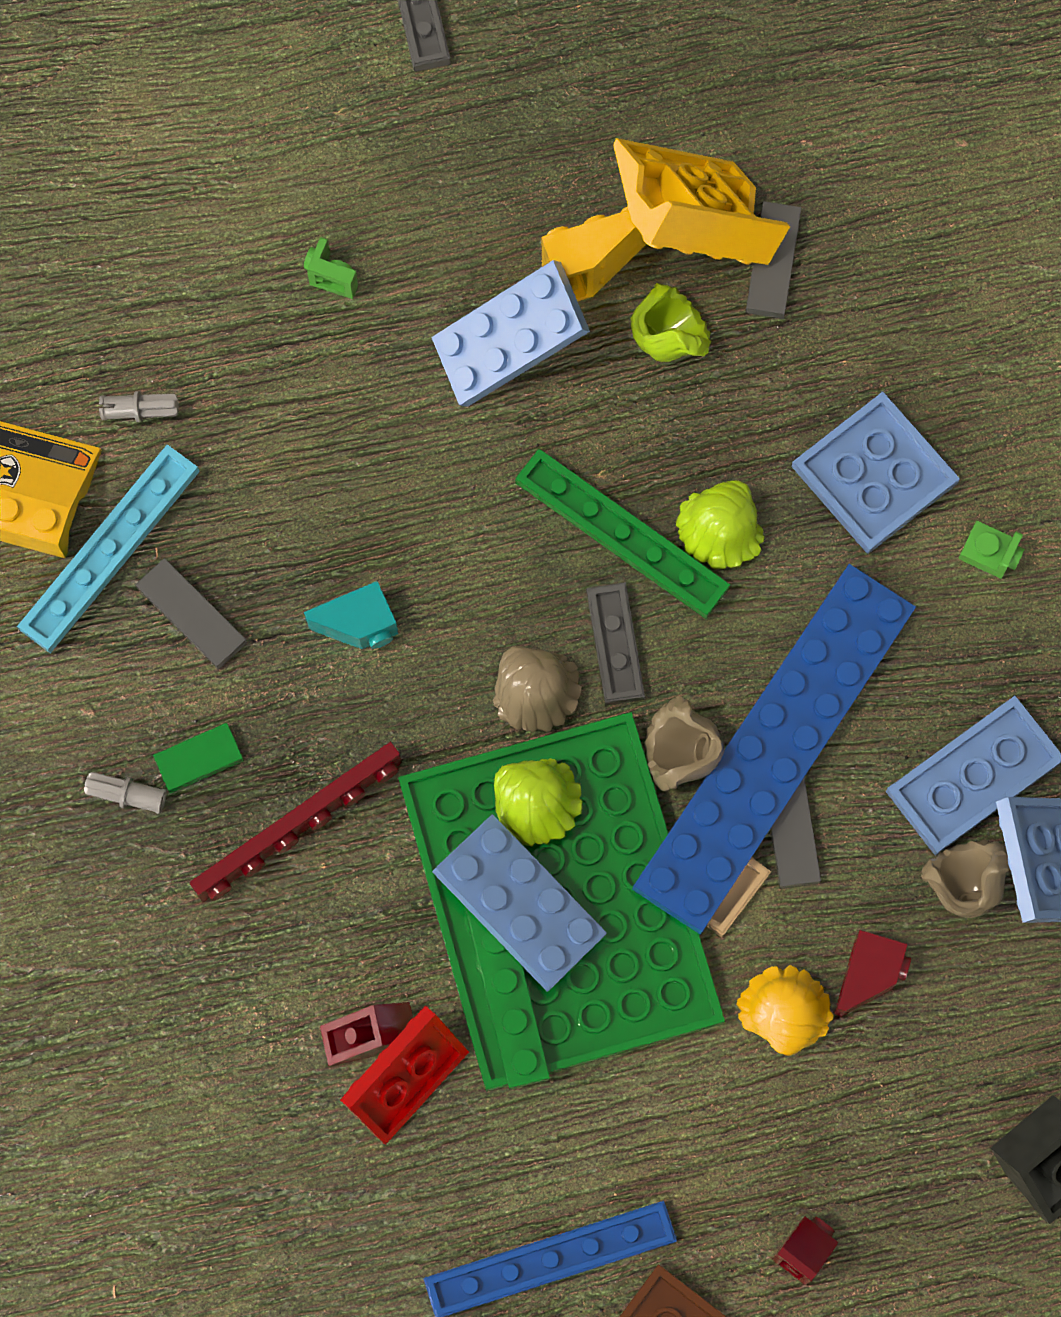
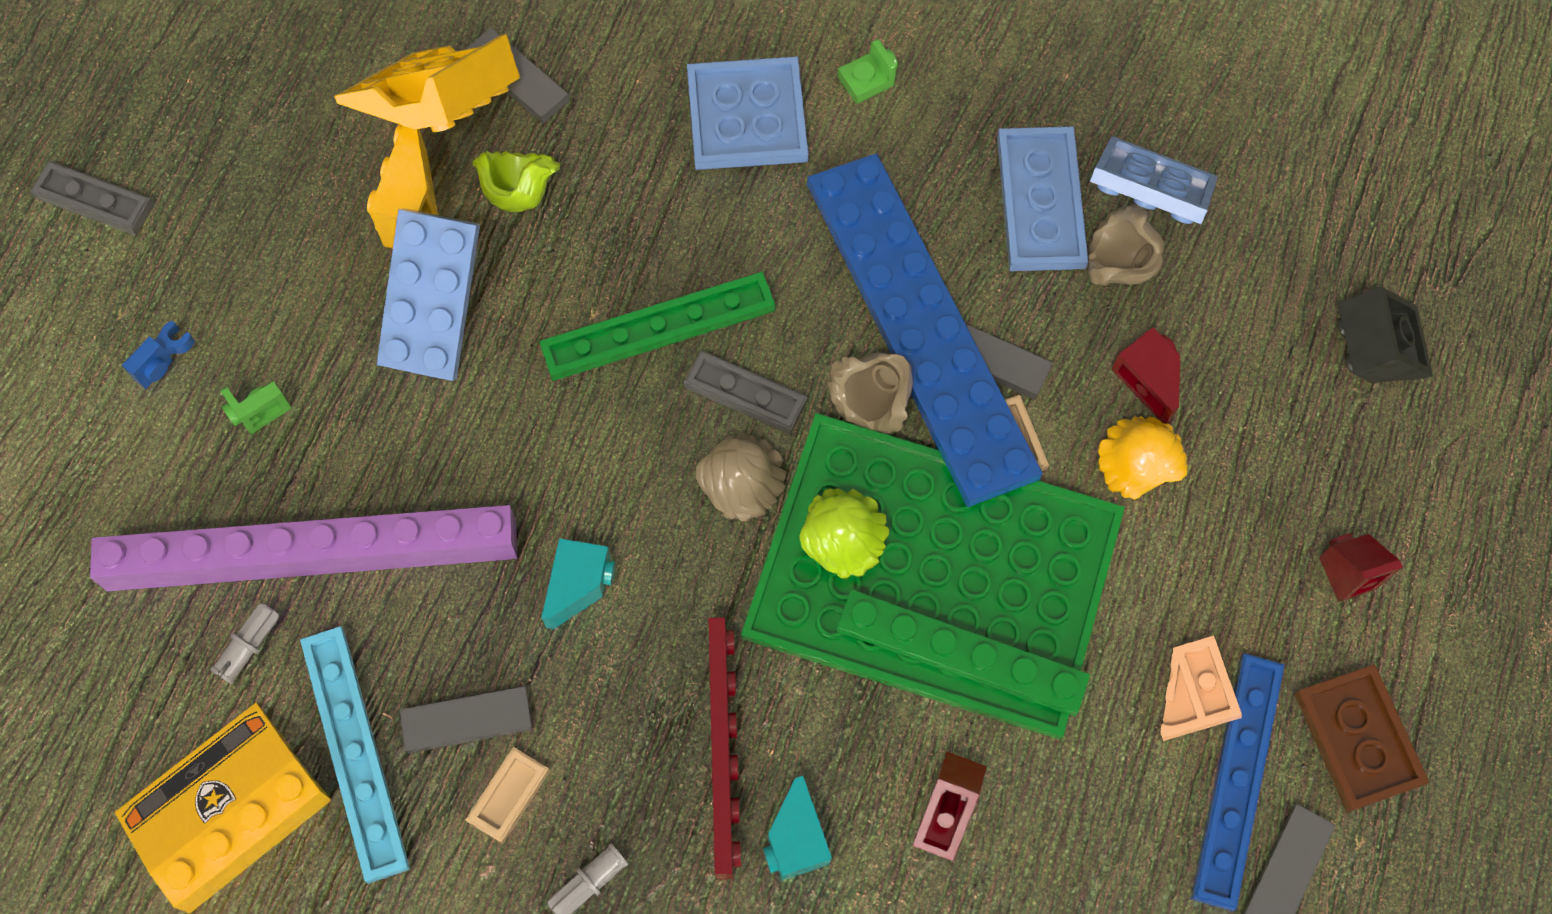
camera: 60 degrees left, 5 degrees down
green tile [153,723,244,794] -> none
red plate [340,1006,469,1145] -> none
medium blue plate [432,814,607,991] -> none
lime hair [676,480,765,569] -> none
none -> medium lavender brick [90,505,518,591]
none -> blue plate [121,321,195,389]
none -> tan tile [465,747,550,844]
none -> teal slope [762,776,832,881]
none -> light nougat wing [1160,636,1242,741]

